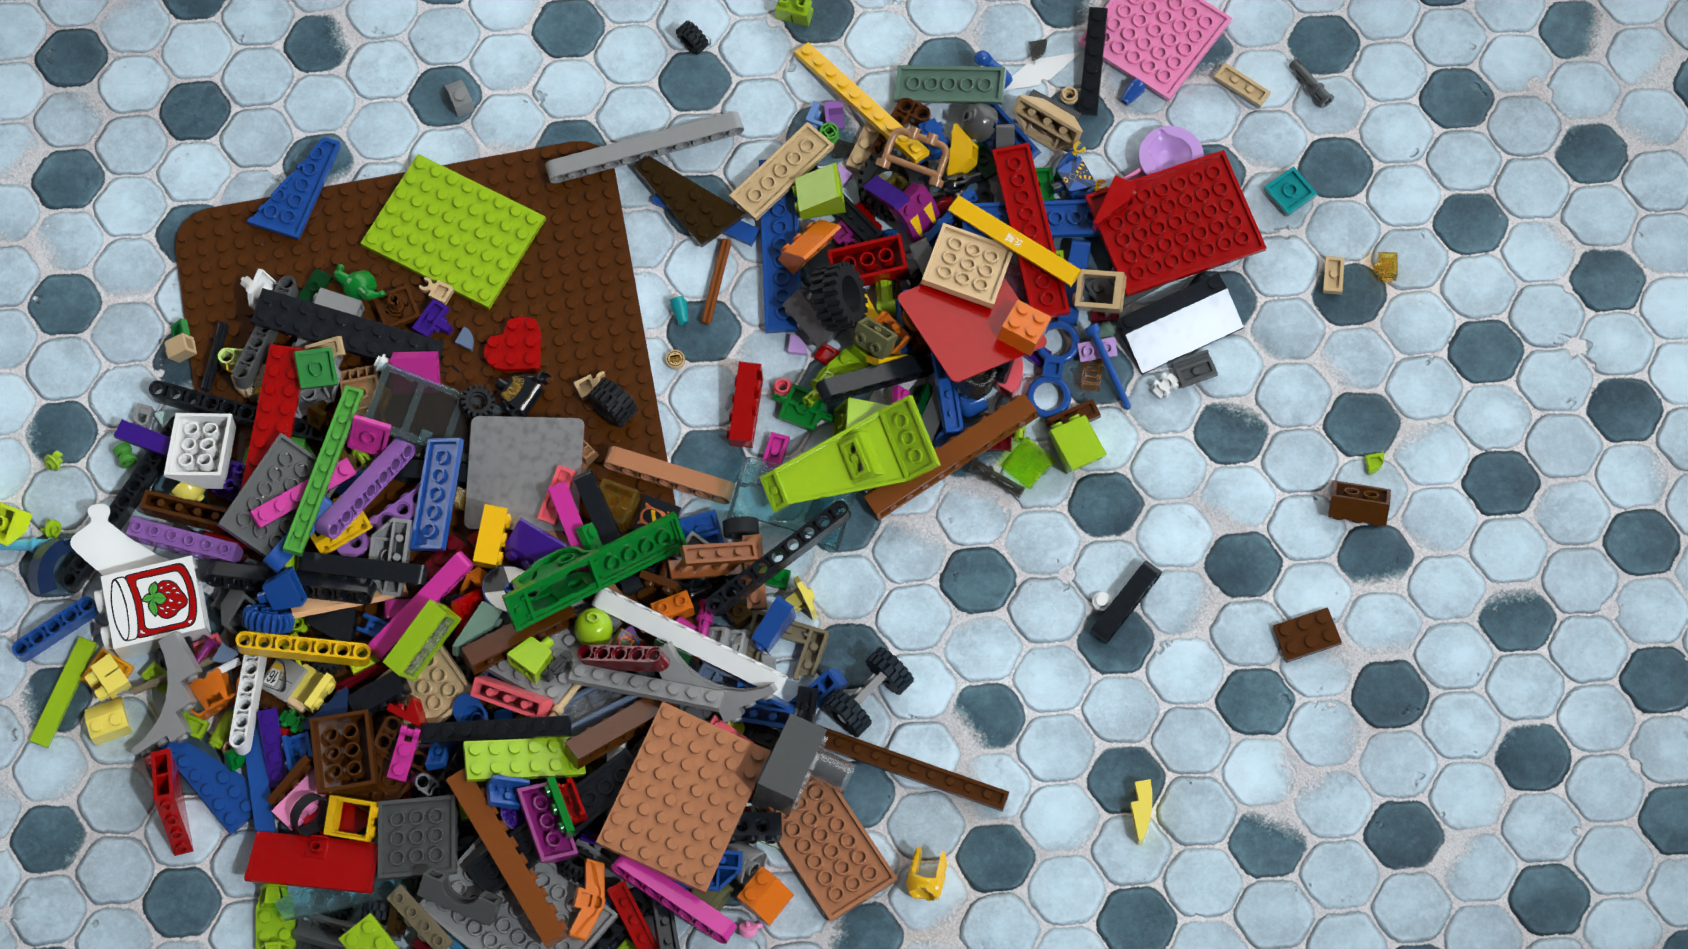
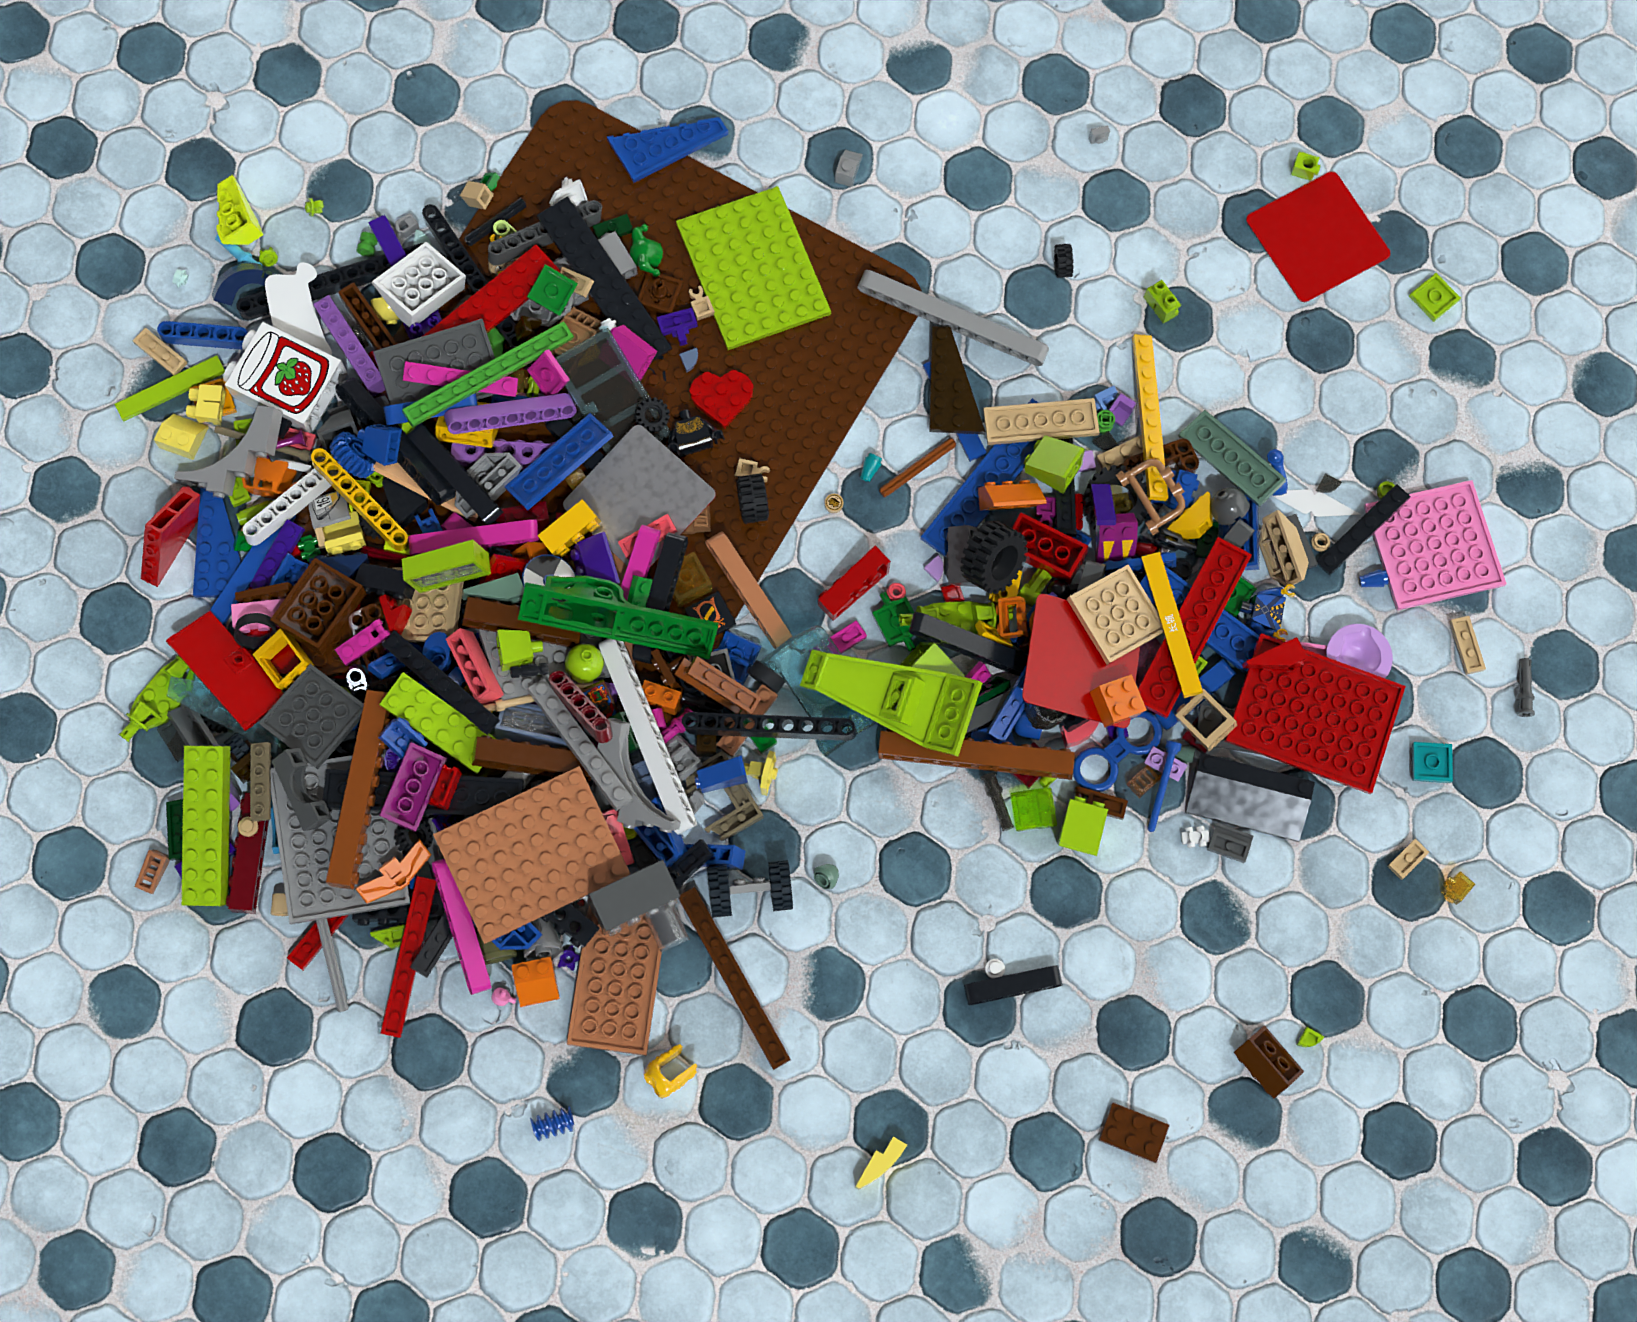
camera: 30 degrees right, 5 degrees up
sand blue tile [212,643,239,663] -> none
green plate [544,776,575,839] -> none
olive brick [851,316,898,360] -> none
none -> tan plate [132,328,188,376]
none -> dark purple plate [558,945,581,971]
none -> sand green cone [814,864,839,889]
none -> lime tile [1377,481,1395,499]

